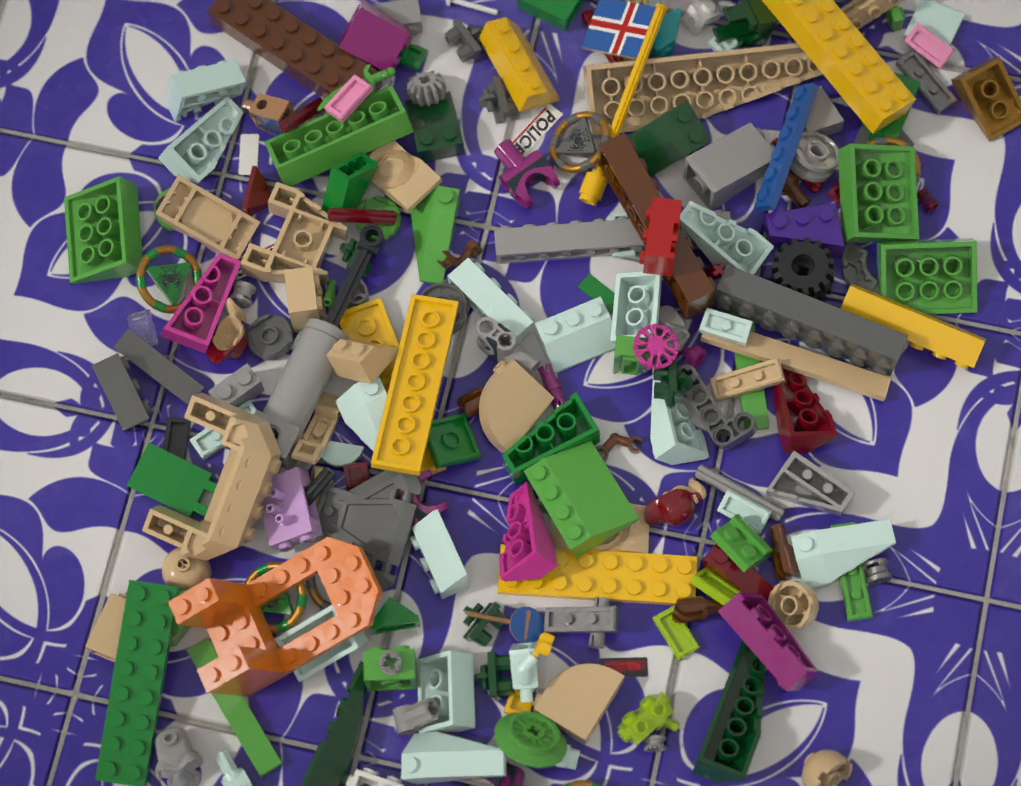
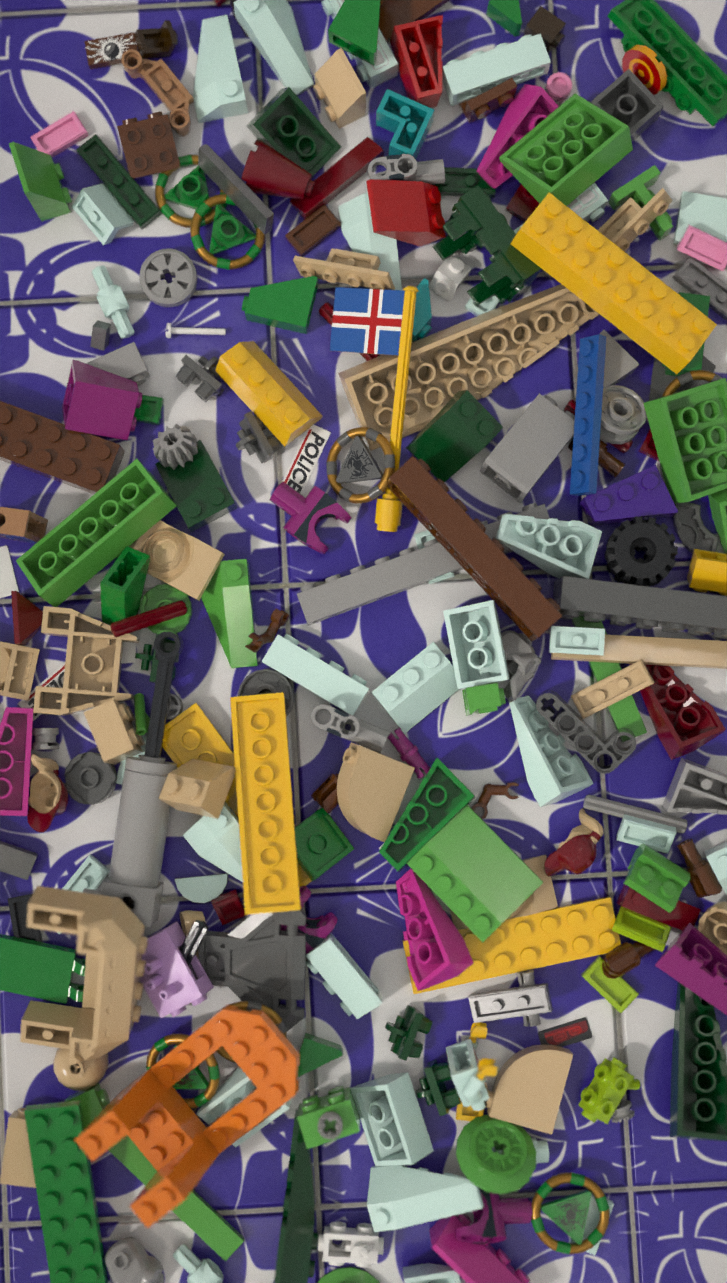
camera: 20 degrees left, 15 degrees up
light grey brick [208,363,265,407] -> none
dark red axle [279,97,325,133] -> none
tan slope [291,392,341,465] -> none
bright green piece [317,64,396,111] -> none
bright pink tile [324,74,373,123] -> none
light grey piece [392,698,441,736] -> none
blue piece [466,607,544,643] -> none
green sticker [577,273,615,315] -> none
dark pink wheel [633,324,679,370] -> none
red wedge [639,197,682,277] -> none
dark green hips [653,358,693,407] -> none
magenta tile [681,345,707,369] -> none
dark red axle [704,263,725,280] -> none

